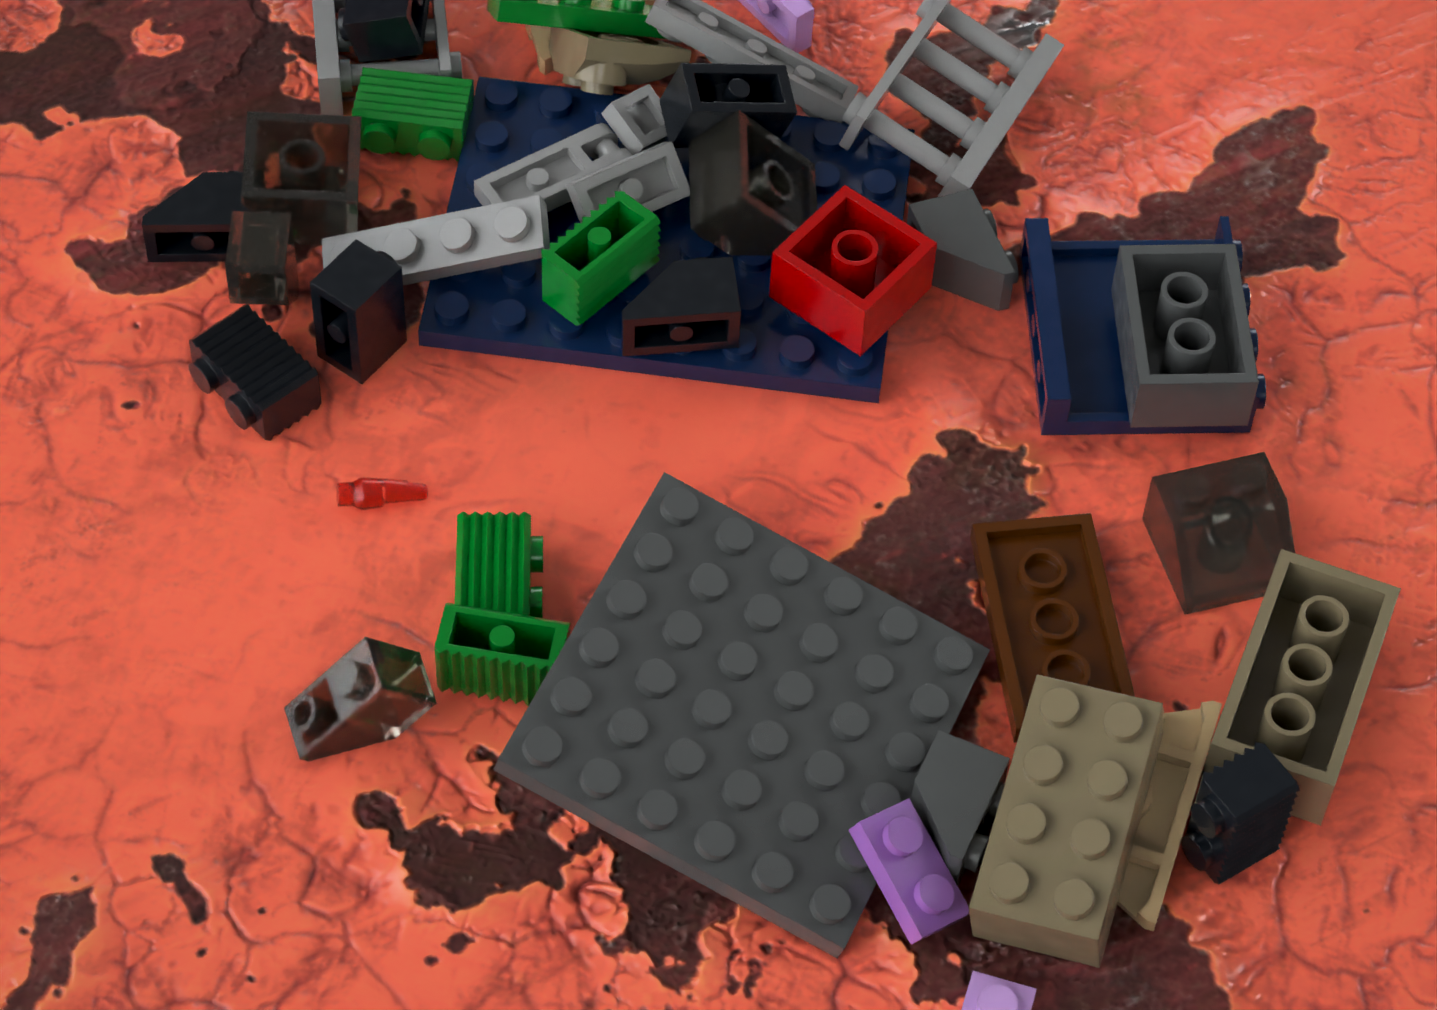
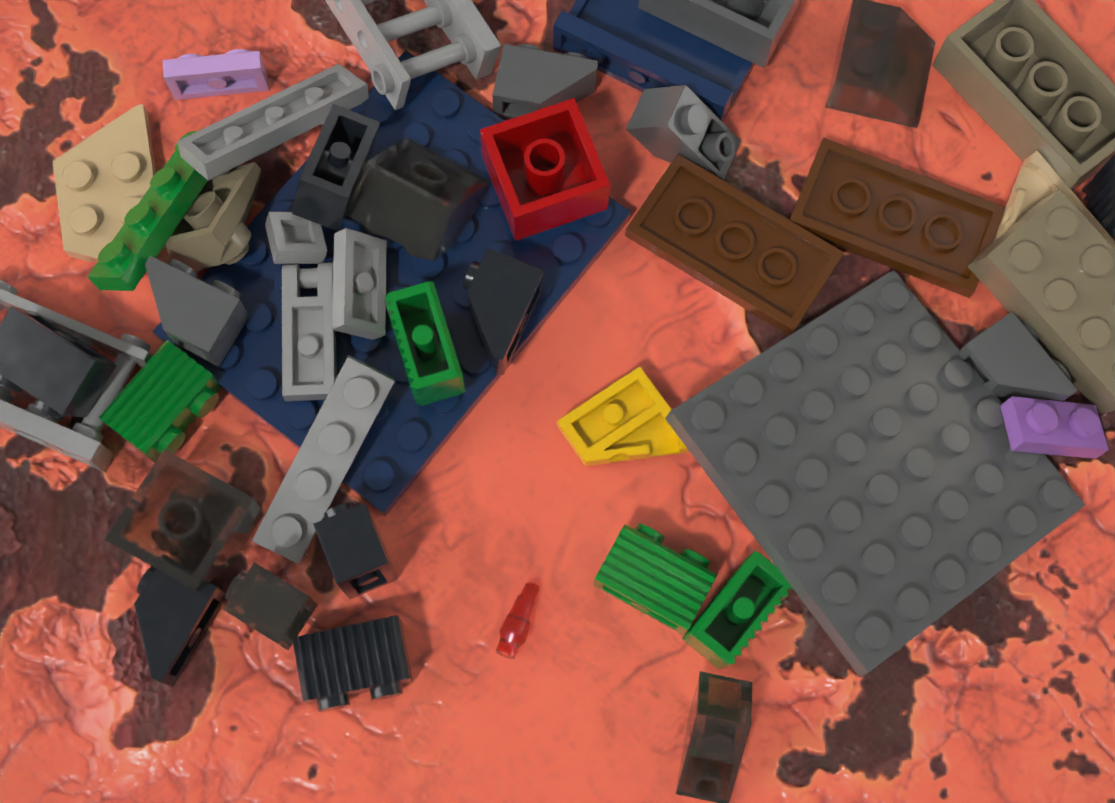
camera: 60 degrees left, 20 degrees up
none -> dark grey slope [145,256,249,367]
none -> yellow wing [557,366,690,466]
none -> reddish brown plate [625,154,844,335]
none -> dark grey slope [626,85,741,181]

